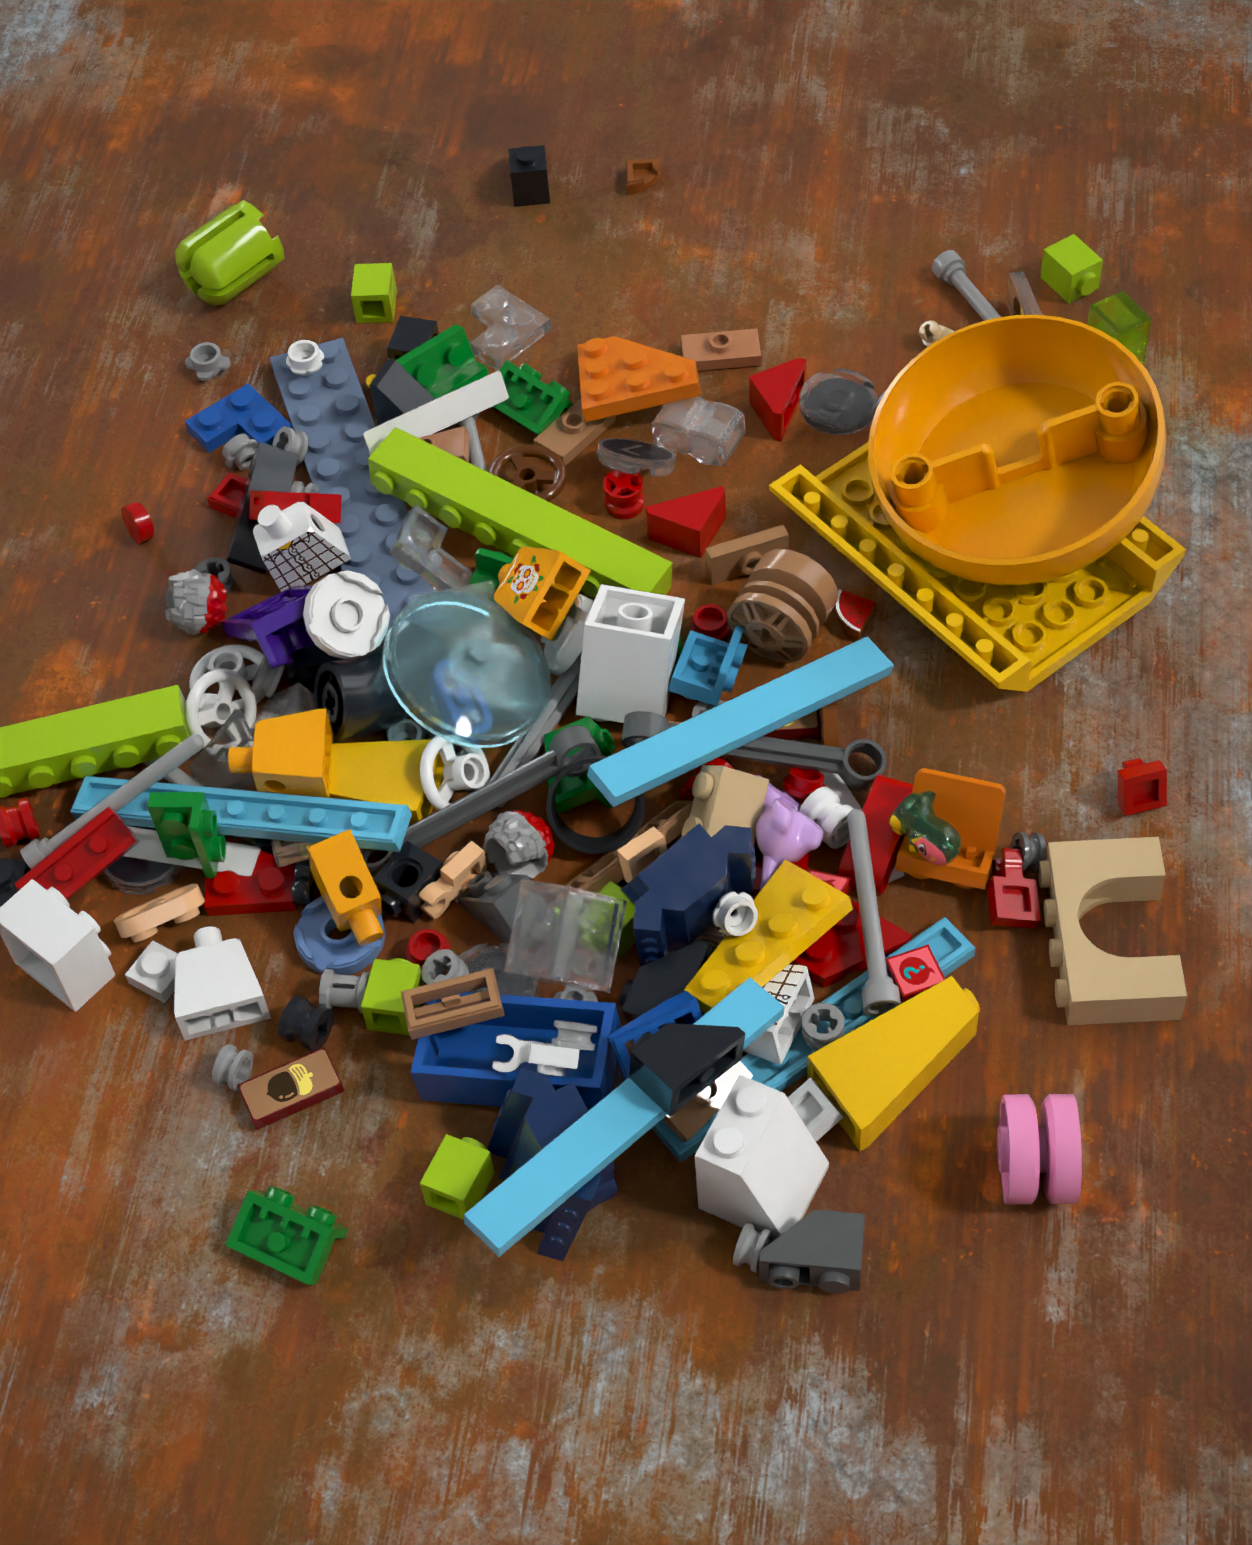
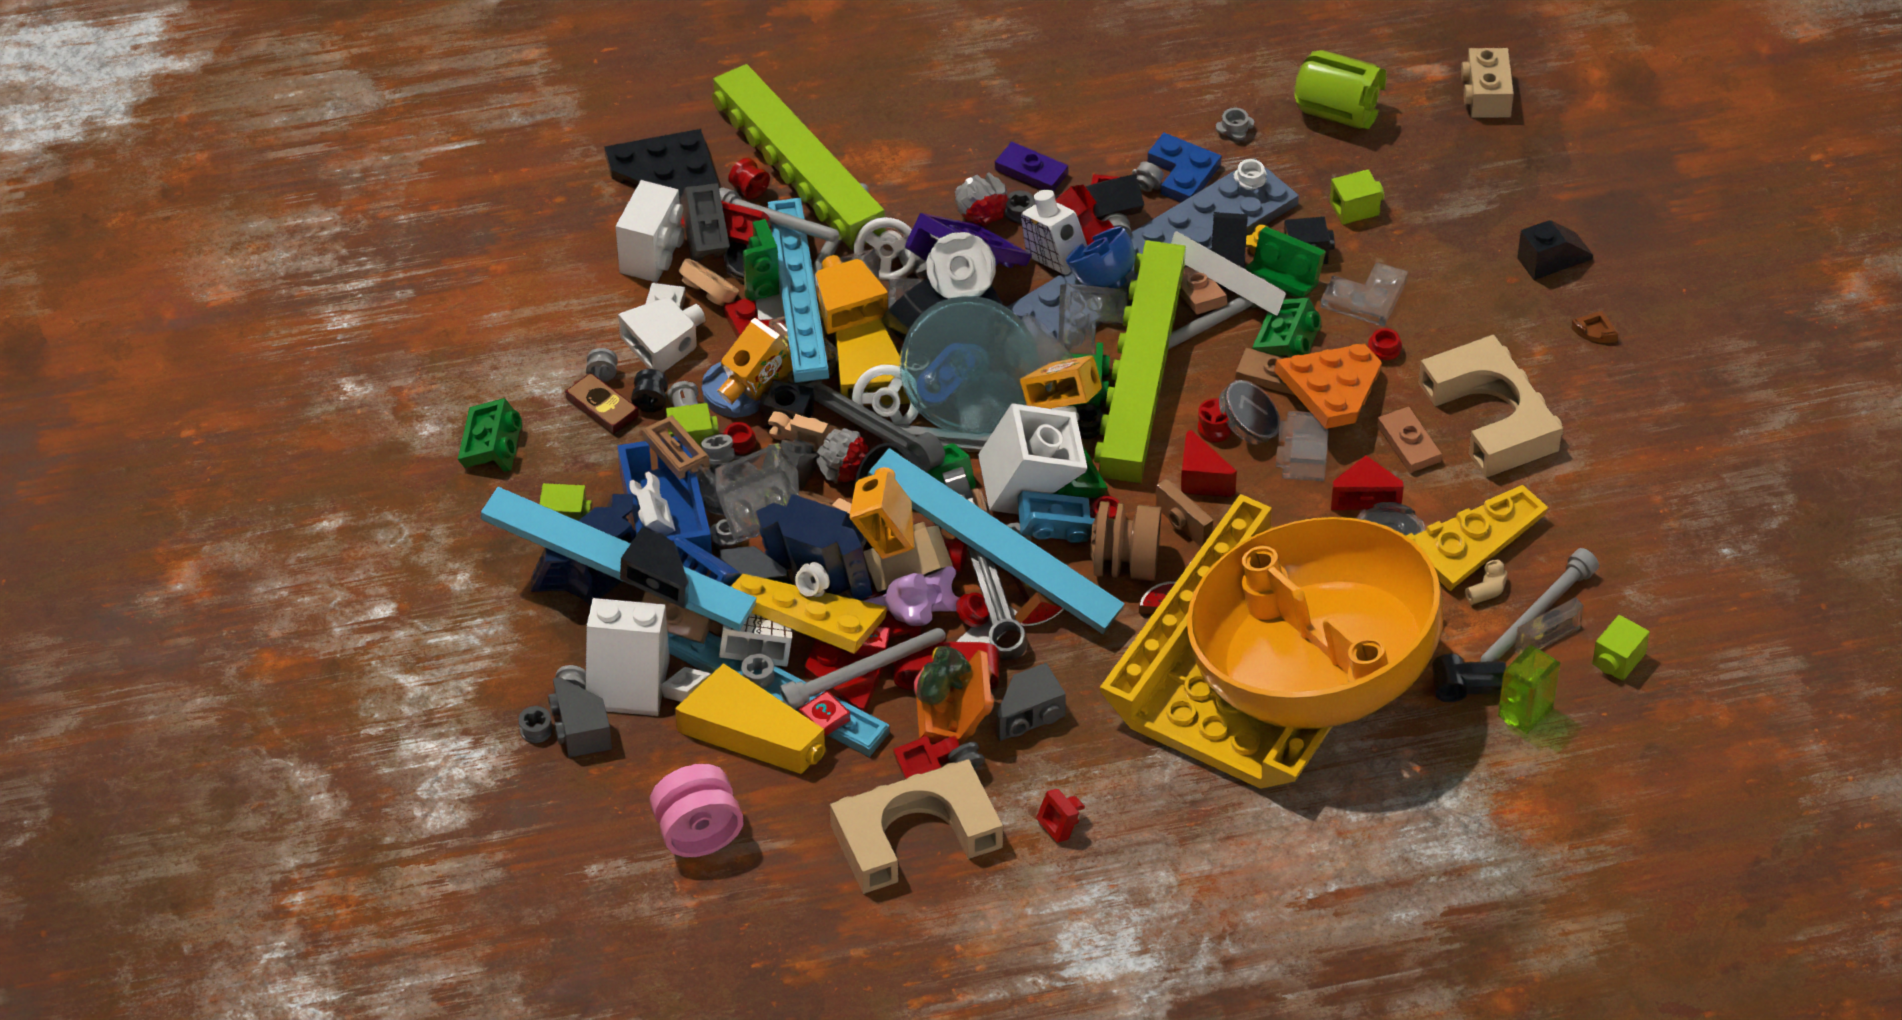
camera: 65 degrees right, 5 degrees down
red tile [121,501,154,544] -> none
light grey bush [272,426,308,465] -> none
reddish brown piece [488,445,567,502] -> none
light grey bush [551,1020,597,1051] -> none
white wheel [799,787,854,849] -> none
none -> dark grey bush [518,706,553,743]
none -> dark grey hinge [680,183,730,262]
none -> light orange torso [850,467,914,559]
none -> dark purple plate [995,141,1069,192]
none -> dark grey slope [996,663,1066,741]
none -> blue cylinder [1066,226,1136,290]
none -> red plate [1368,328,1402,360]
none -> yellow wing [1405,485,1548,591]
none -> tan arch [1419,334,1563,478]
none -> tan brick [1461,48,1514,118]

